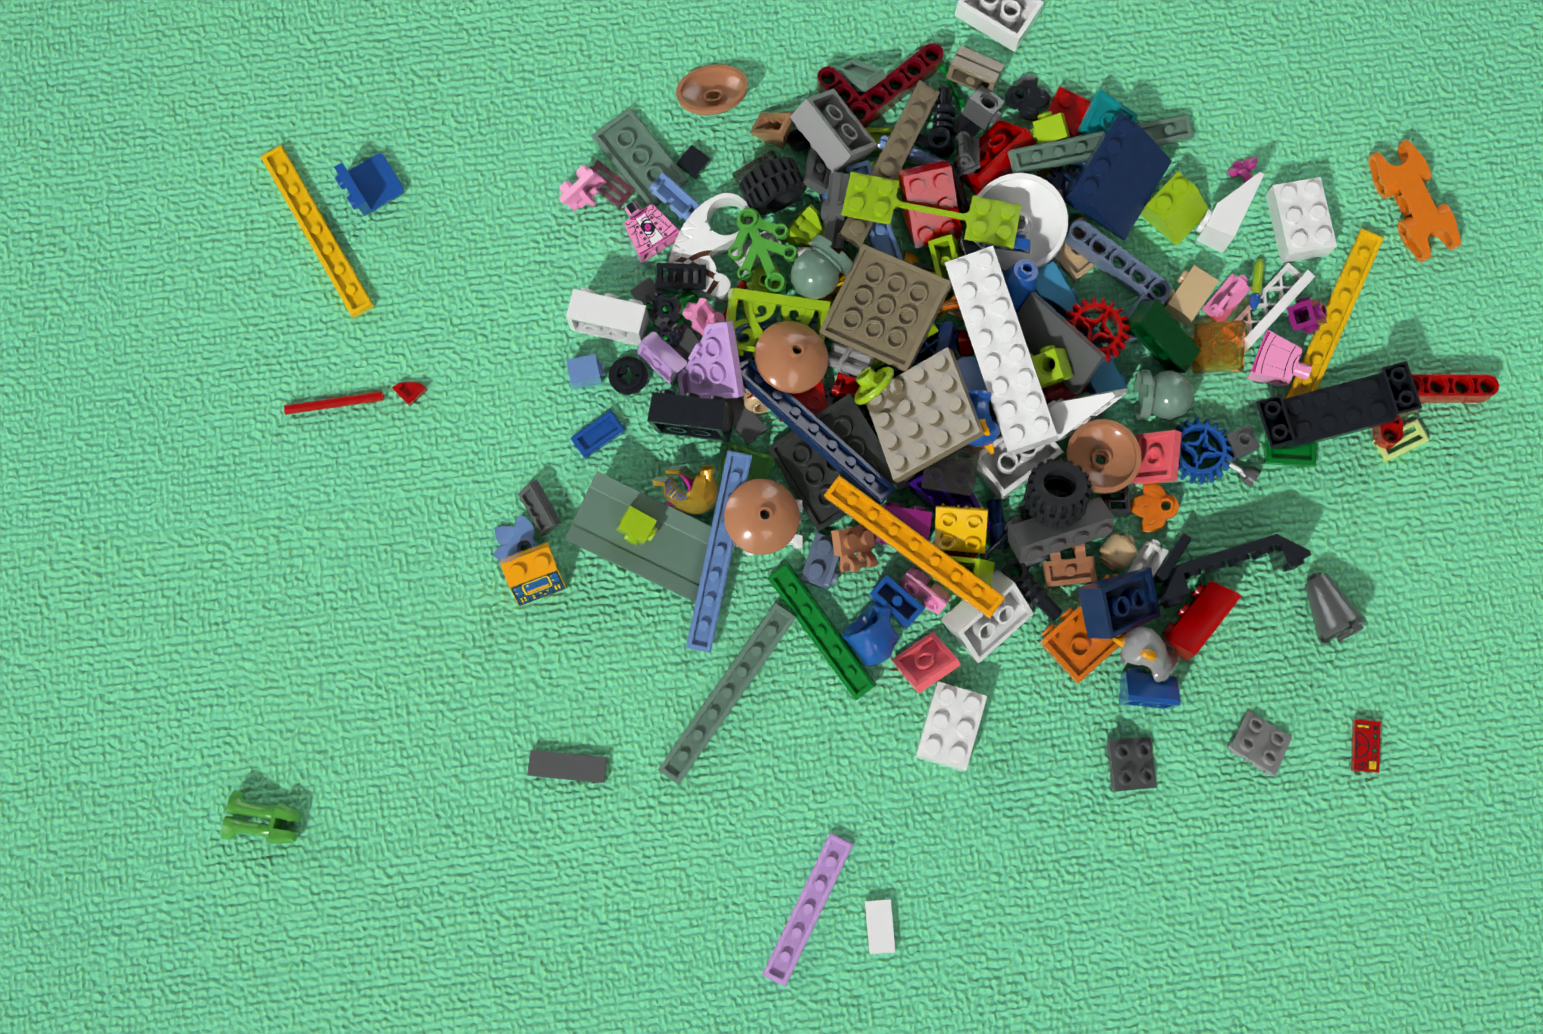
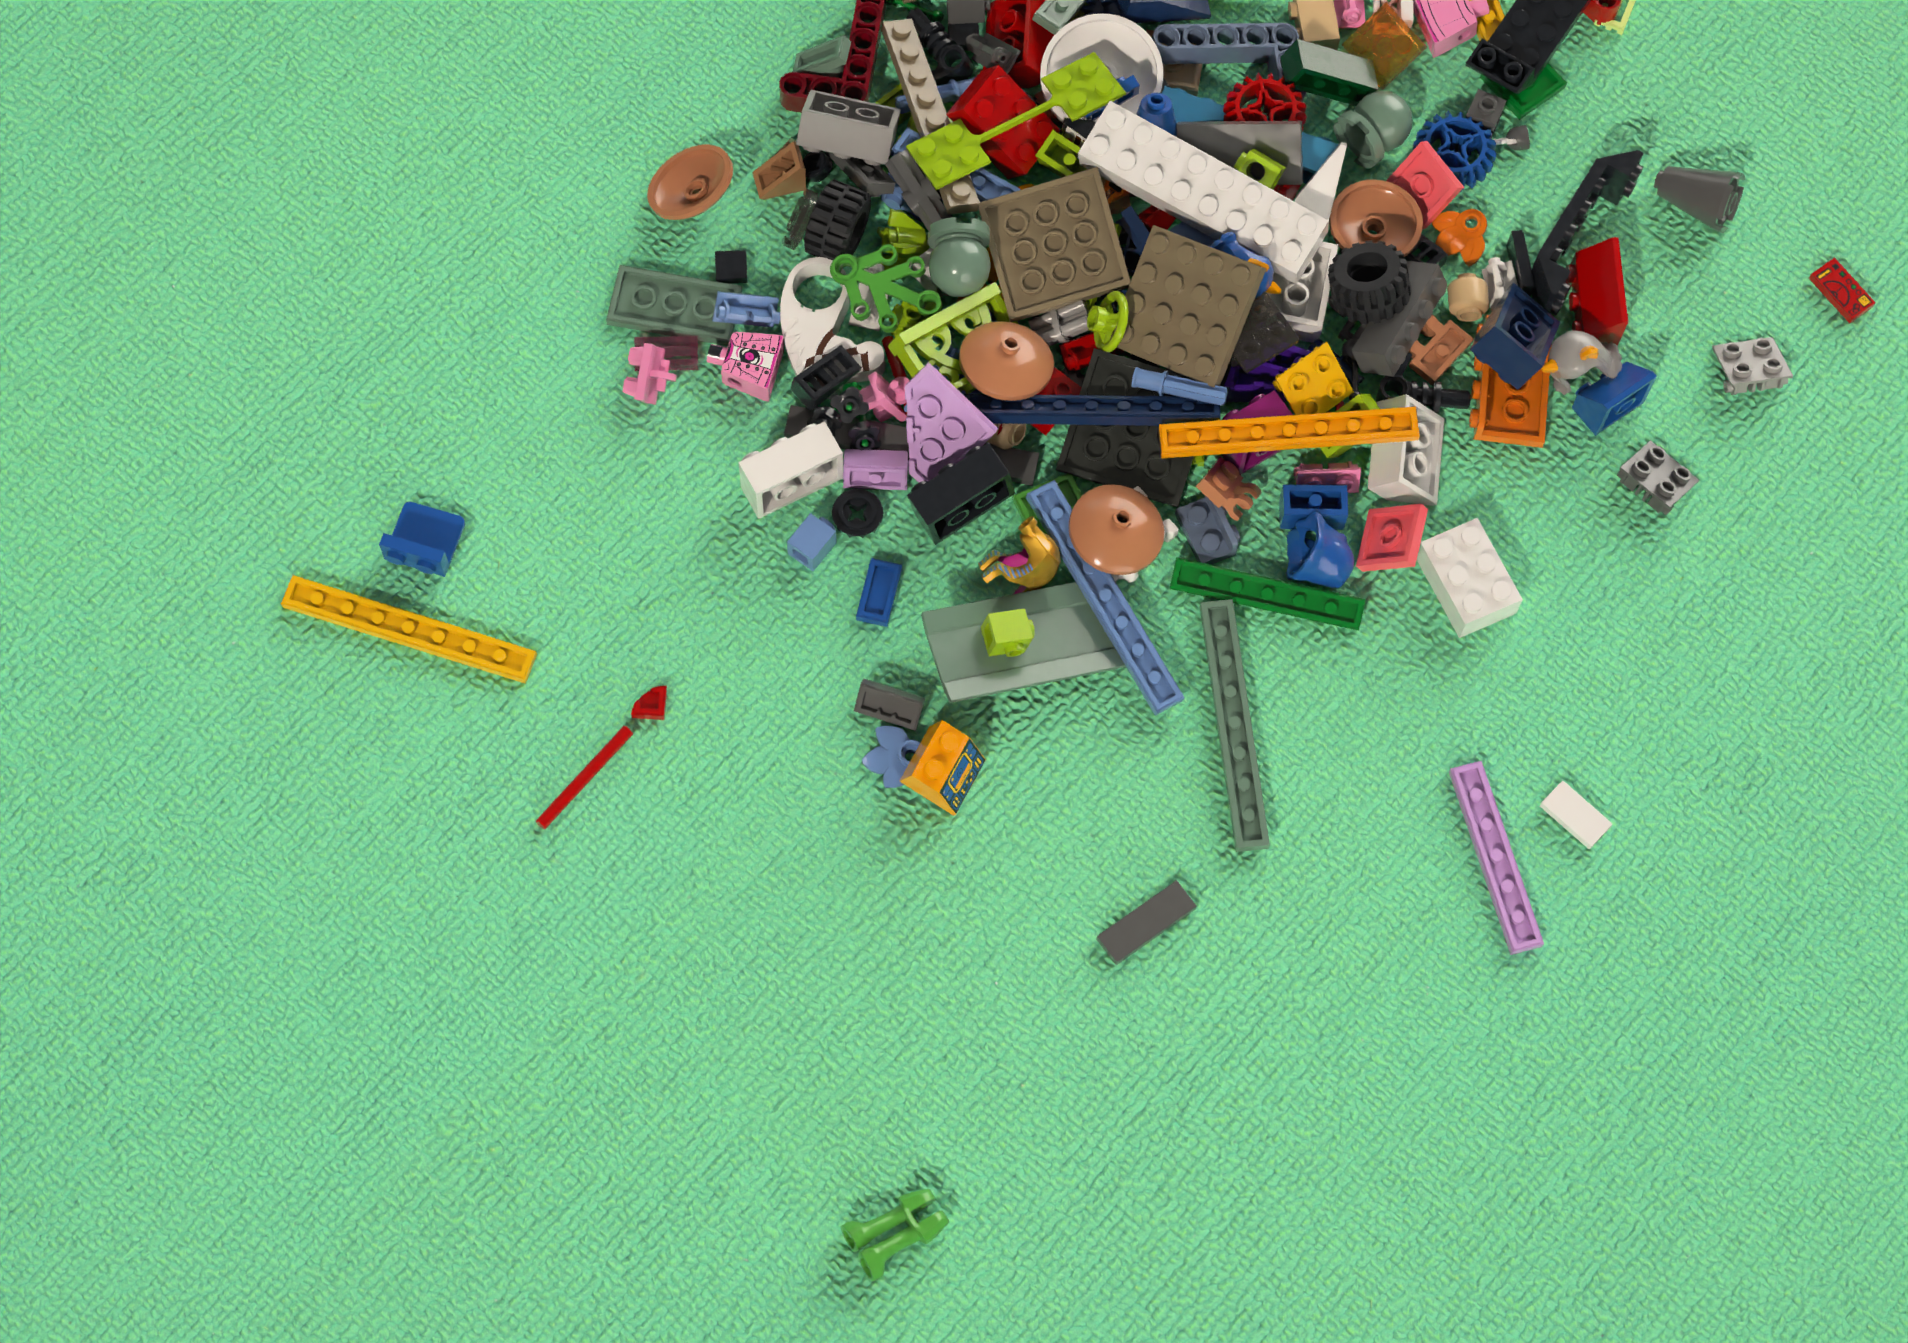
camera: 45 degrees left, 10 degrees down
none -> medium blue axle [1131,367,1228,406]

